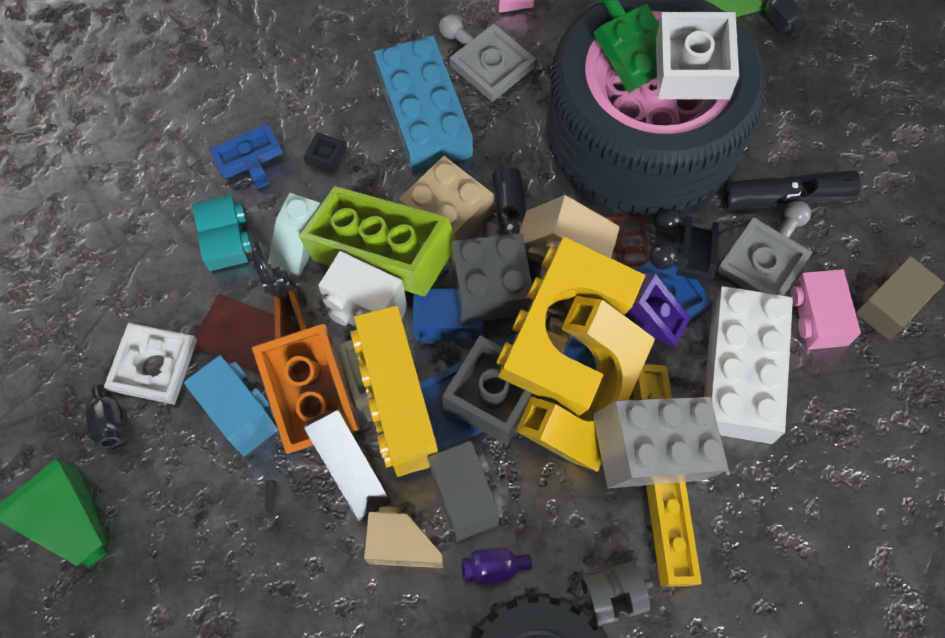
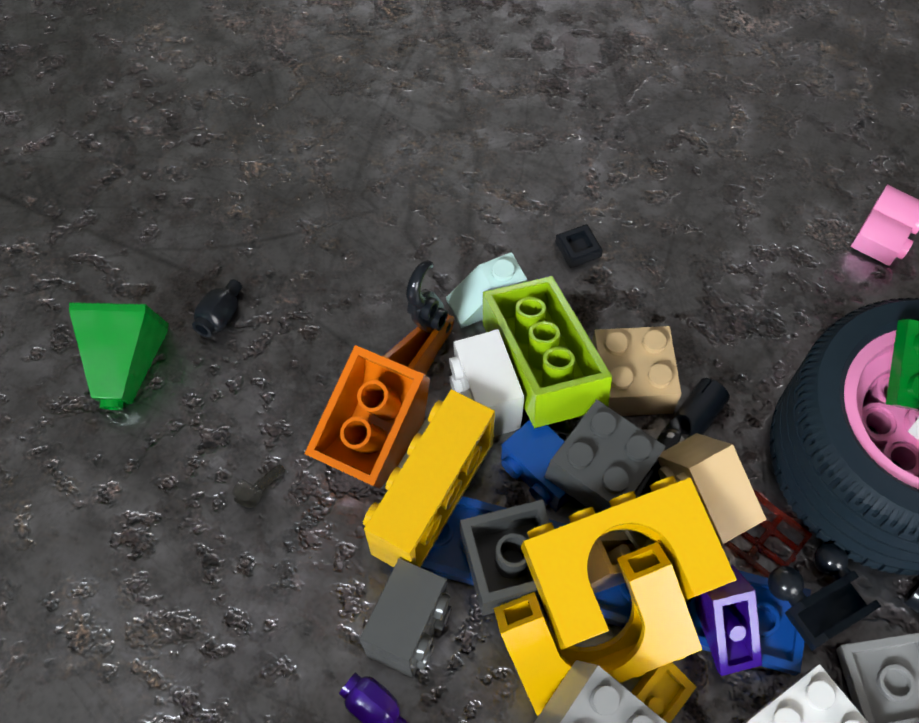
camera: 45 degrees right, 5 degrees down
white piece [104,323,197,405] -> none
dark azure brick [183,355,278,457] -> none
teal brick [192,194,252,271] -> none
clear red piece [194,293,298,375] -> none
blue plate [209,123,283,189] -> none
tile [304,406,391,521] -> none
tan slope [364,507,444,568] -> none
dark azure brick [373,35,473,174] -> none
light grey plate [439,14,537,102] -> none

